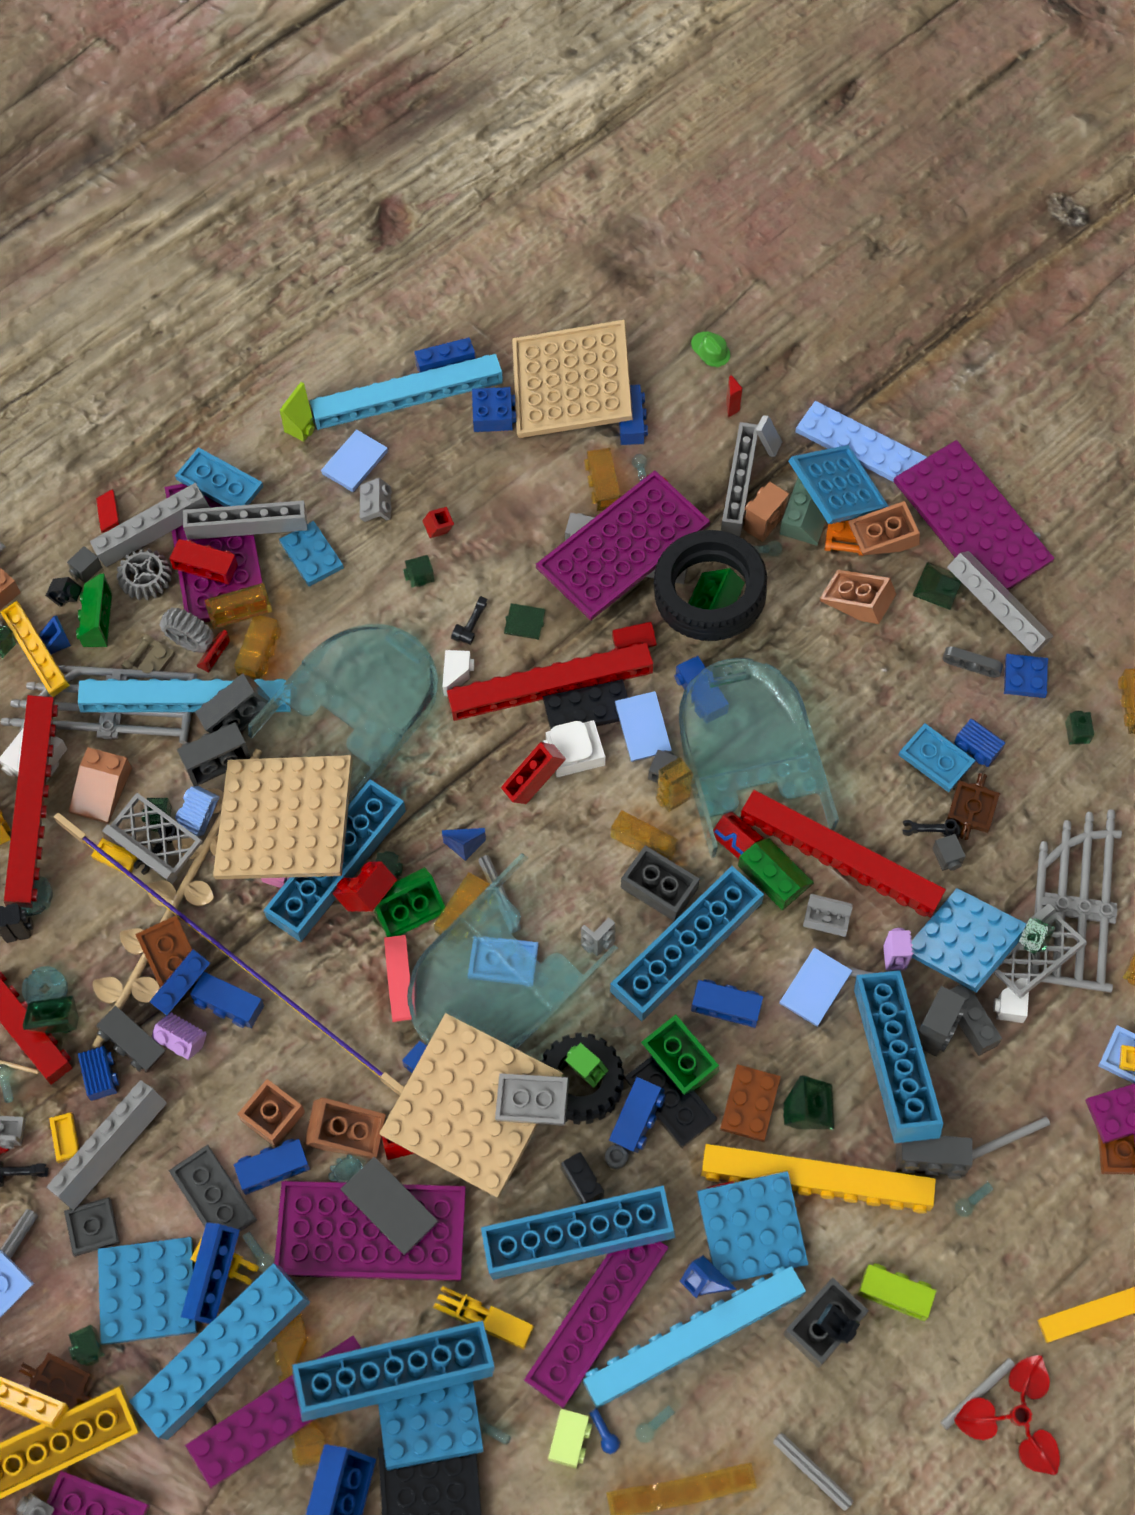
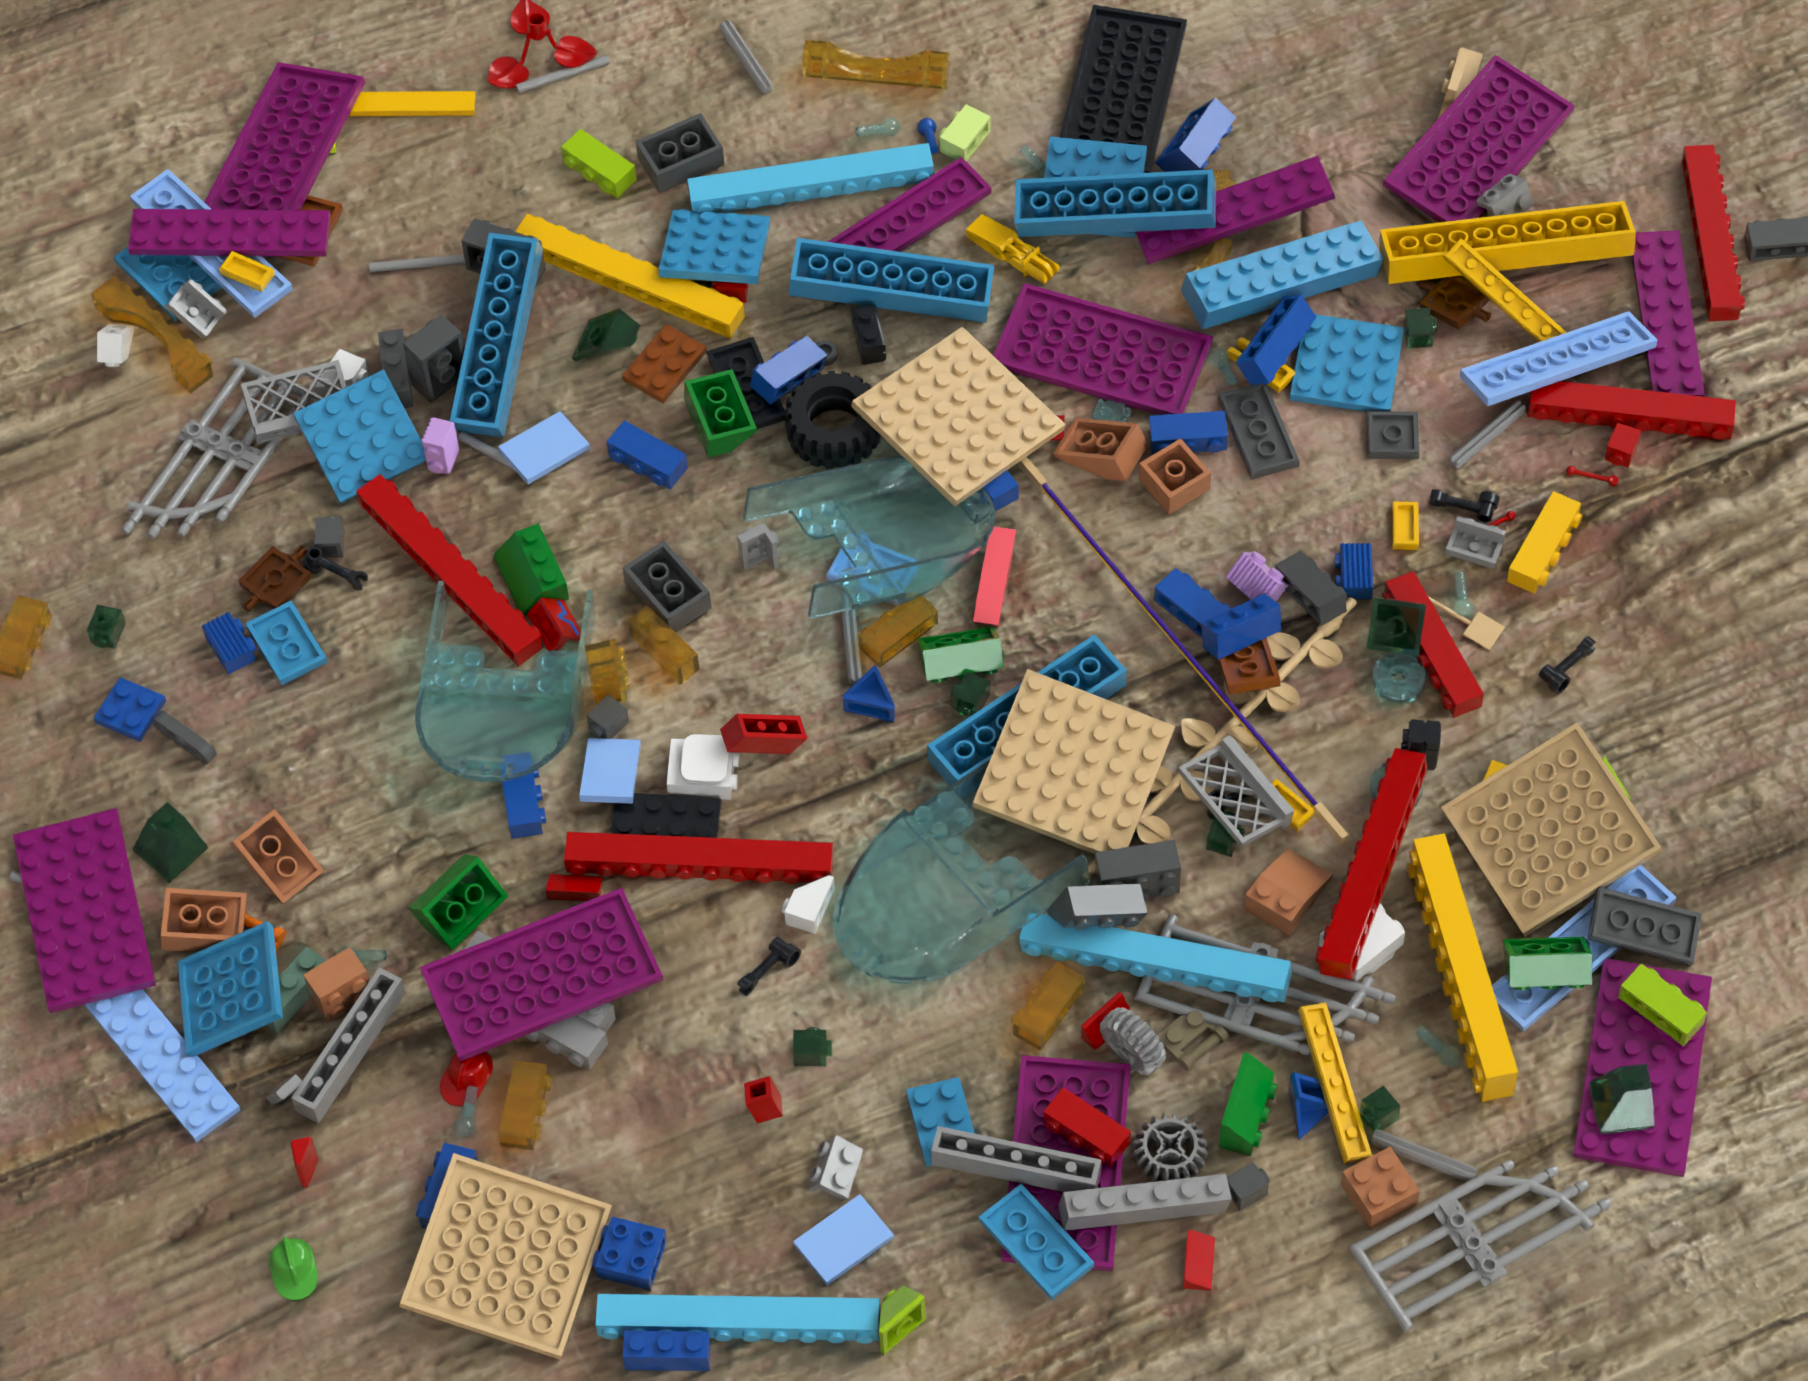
camera: 160 degrees left, 5 degrees down
black brick [45,577,83,607] -> none
light grey brick [46,1080,167,1211] -> none
light blue brick [175,786,220,836] -> none
clear yellow brick [204,583,273,629] -> none
red brick [332,861,397,912] -> none
dark grey tile [341,1157,438,1256] -> none
light grey plate [495,1074,569,1125] -> none
clear green piece [504,603,545,640] -> none
bright green brick [565,1043,609,1088] -> none
dark azure brick [610,866,764,1021] -> none
black tyre [654,530,767,641] -> none
blue slope [679,1255,736,1298] -> none
light grey bracket [803,894,853,937] -> none
black bracket [816,1304,860,1344] -> none
light grey brick [947,551,1054,653] -> none
clear light blue bar [955,1182,994,1217] -> none
clear green brick [1019,918,1056,954] -> none

